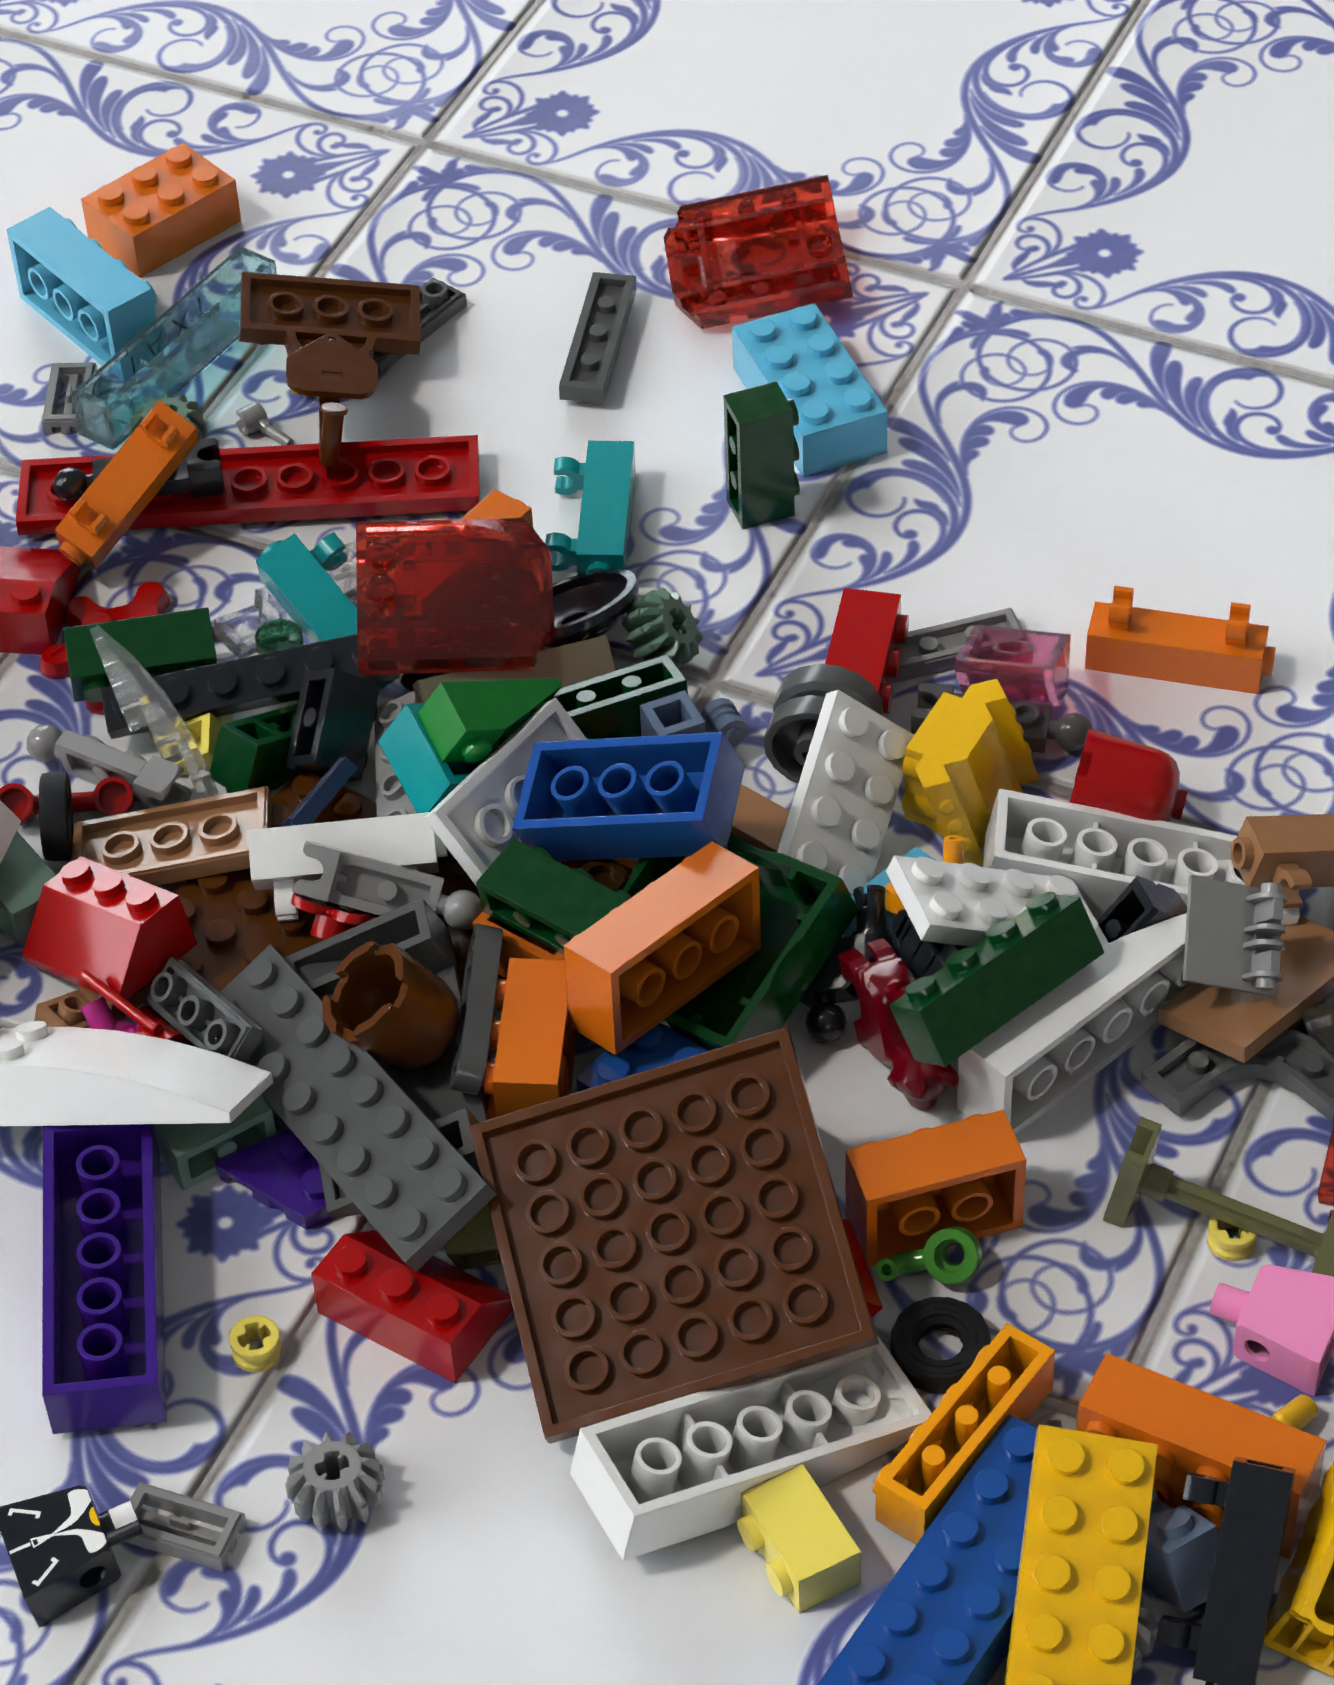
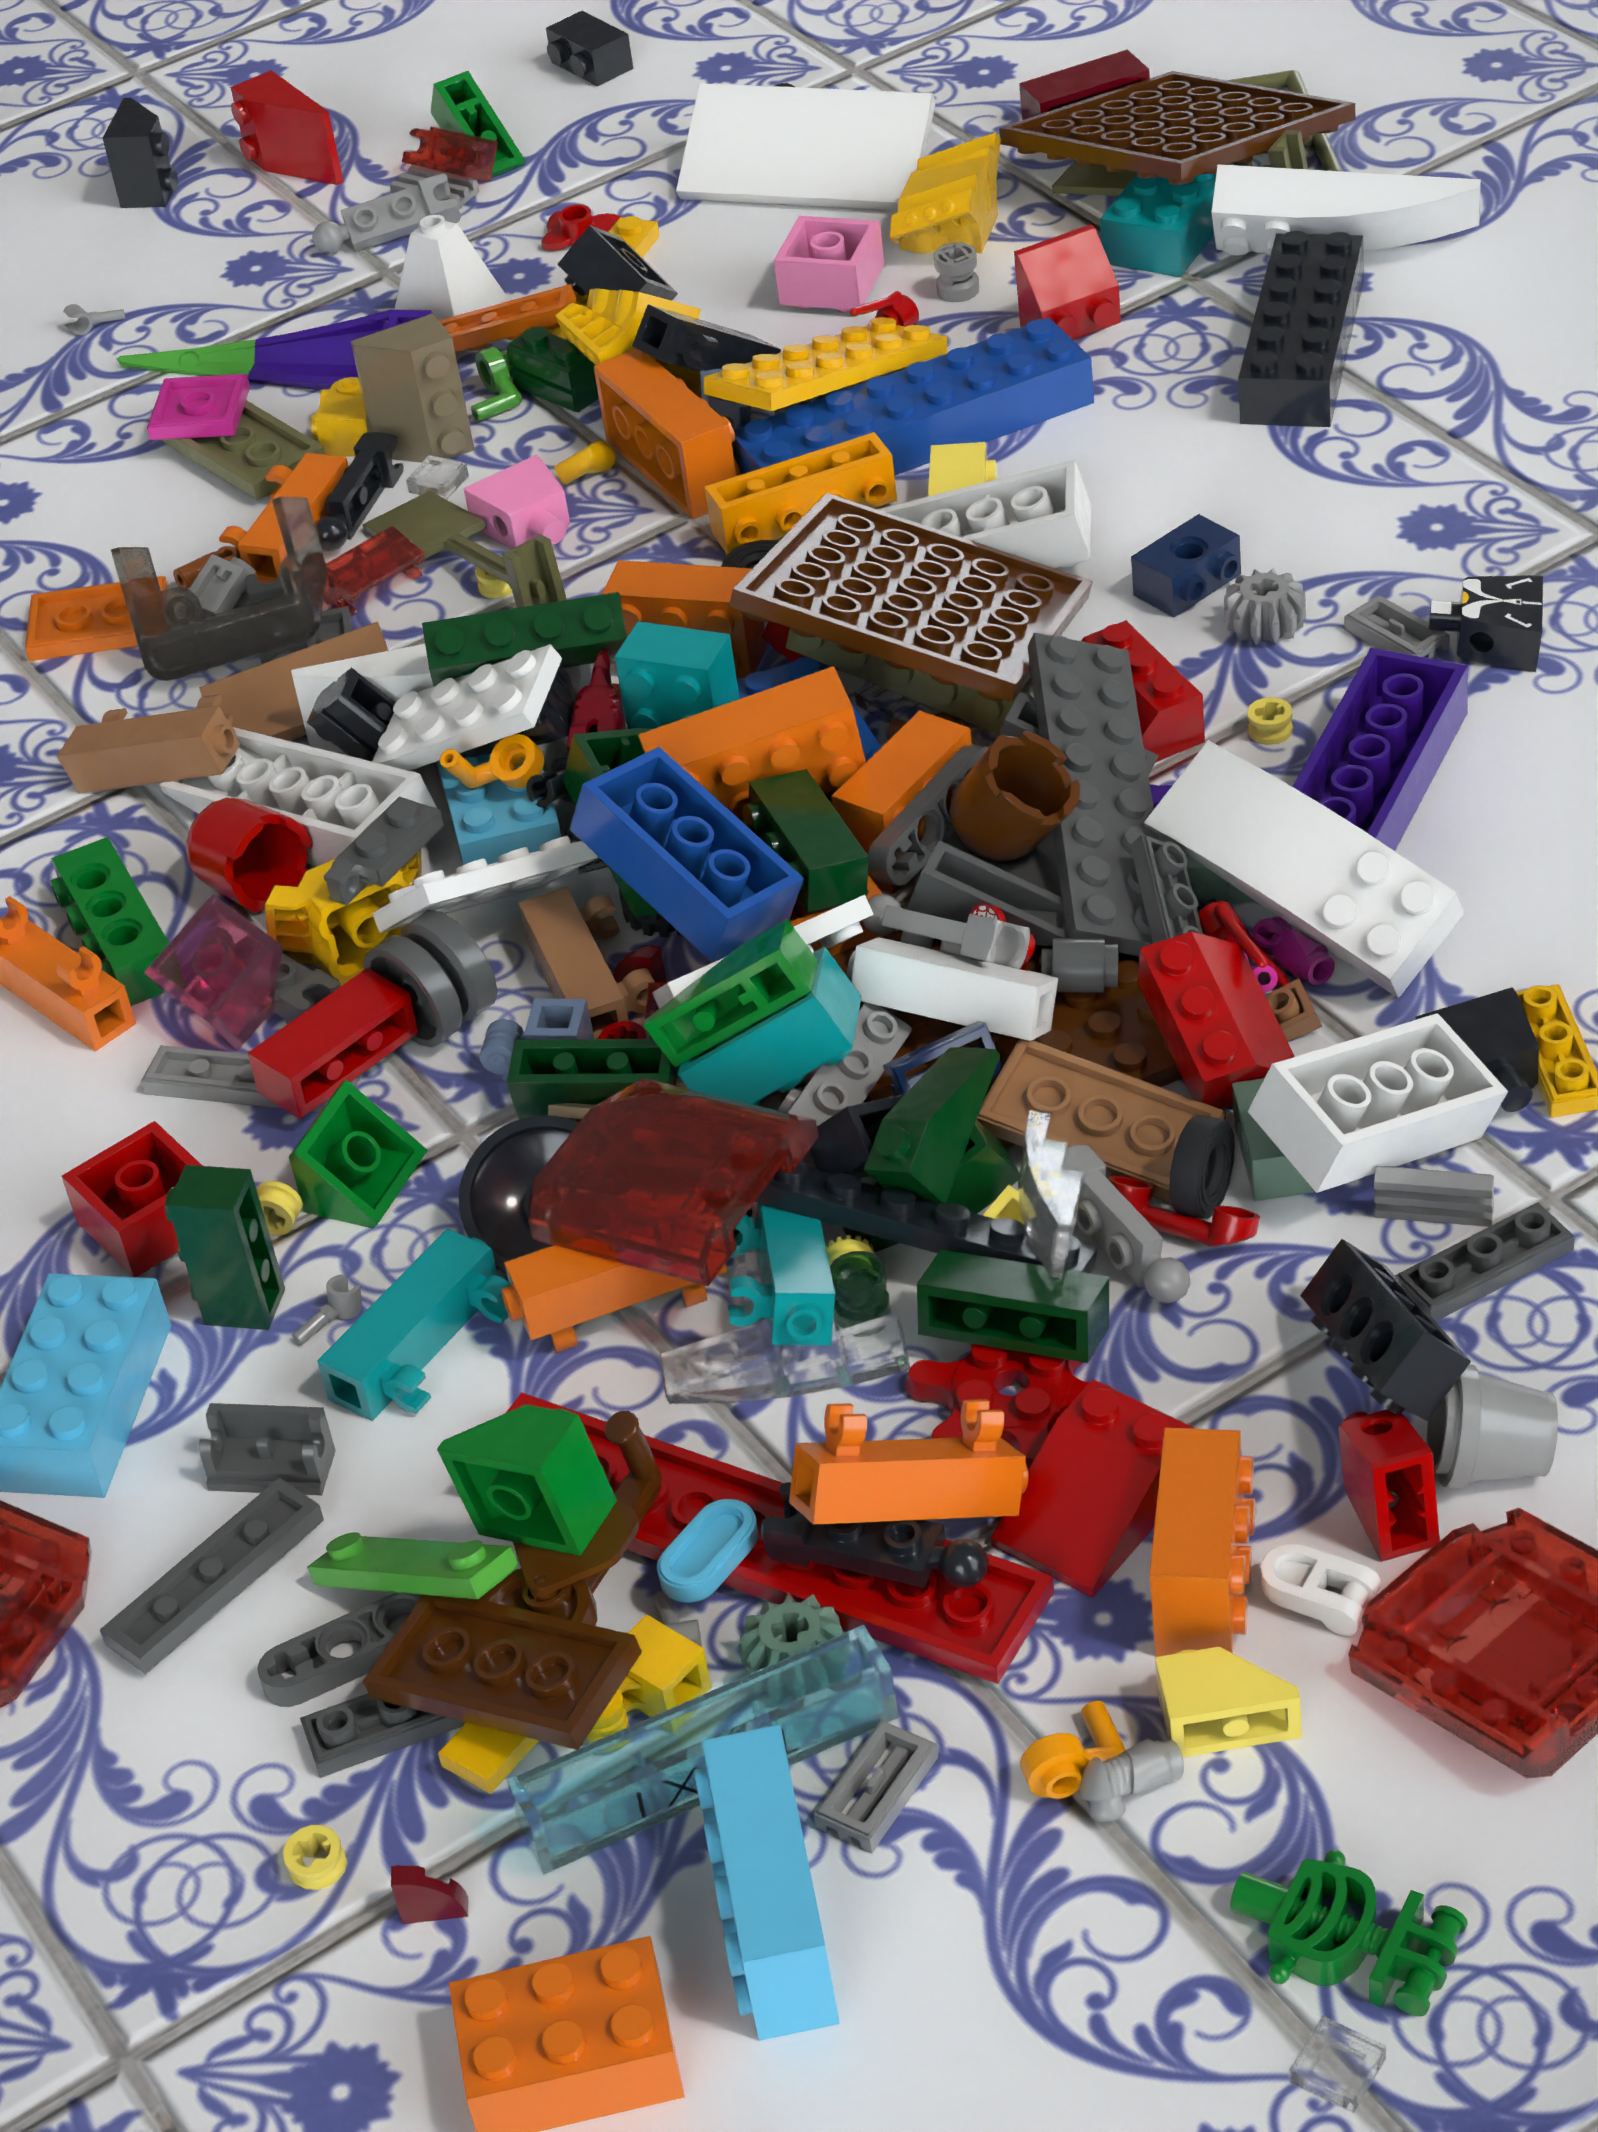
camera: 145 degrees left, 5 degrees down
sand green gear [622,588,703,668] -> none
light grey hinge [1183,875,1287,997] -> none
none -> green brick [50,837,183,1006]
none -> red brick [61,1121,203,1277]
none -> dark grey hinge [199,1403,336,1496]
none -> light yellow bush [256,1181,303,1236]
none -> dark grey beam [257,1593,423,1707]
none -> light yellow bush [283,1825,347,1890]
none -> green slope [289,1079,428,1228]
none -> light grey hand [292,1275,362,1345]
none -> bright green plate [307,1532,519,1599]
none -> dark grey hinge [324,796,444,906]
none -> dark red tile [391,1865,468,1924]
none -> green slope [437,1405,617,1556]
none -> yellow brick [586,1614,712,1747]
none -> teal brick [615,621,740,729]
none -> medium azure tile [657,1499,758,1603]
none -> dark green slope [864,1047,1000,1204]
none -> dark grey brick [1041,938,1118,993]
none -> dark blue brick [1131,514,1241,617]

